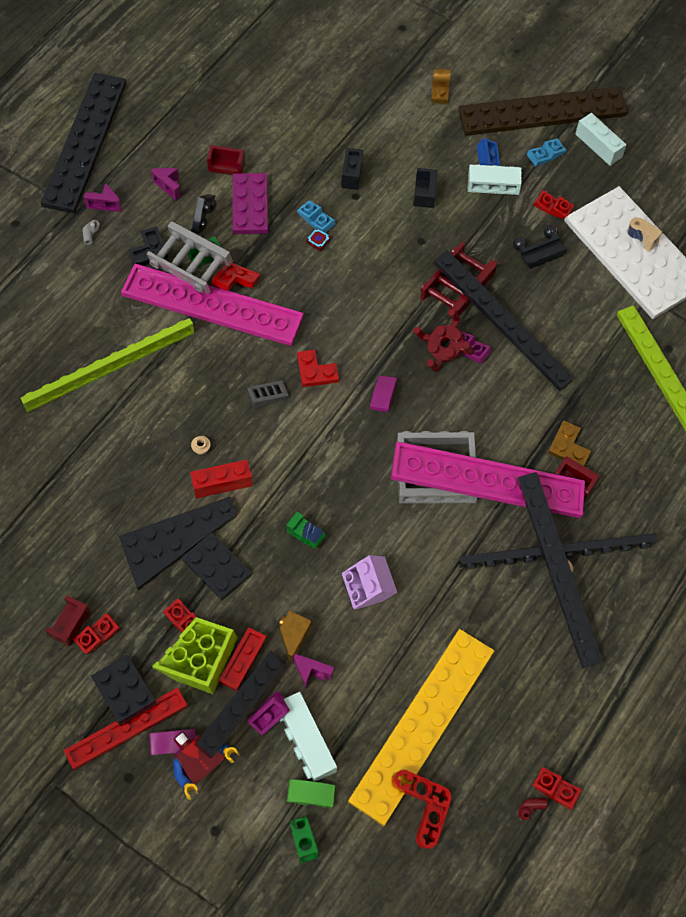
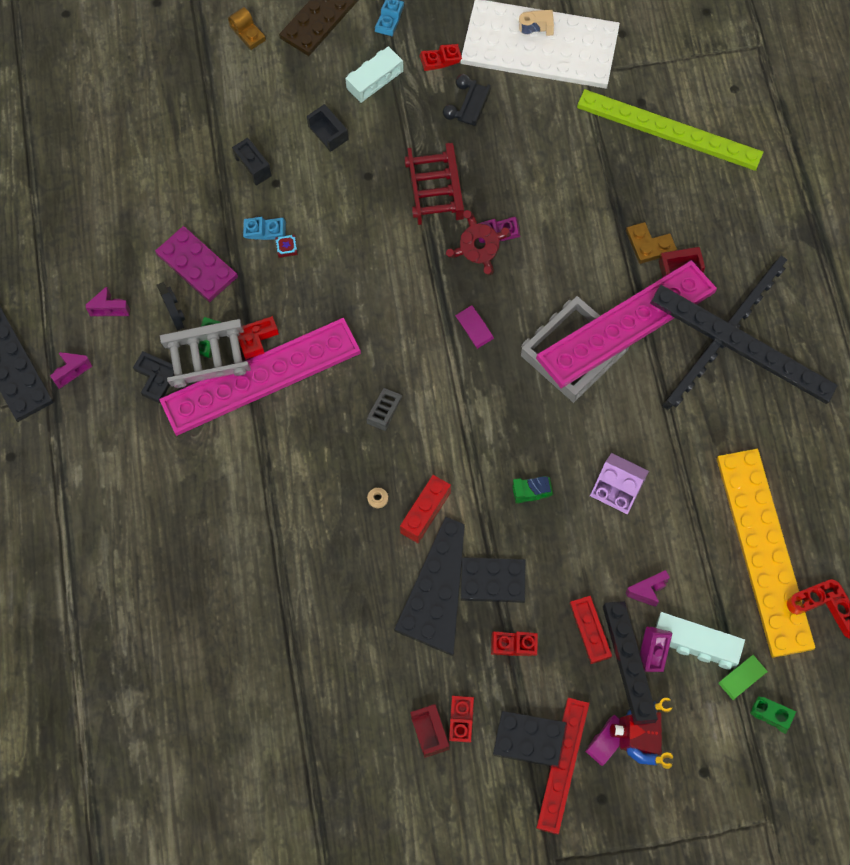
camera: 40 degrees left, 5 degrees up
lime plate [21,318,194,412] -> none
light grey arm [83,220,100,245] -> none
lime wedge [152,617,238,694] -> none
dark red panel [207,145,245,175] -> none
pearl gold slope [279,611,311,662] -> none
red plate [297,350,339,387] -> none
black plate [433,250,574,391] -> none
blue slope [477,138,501,166] -> none

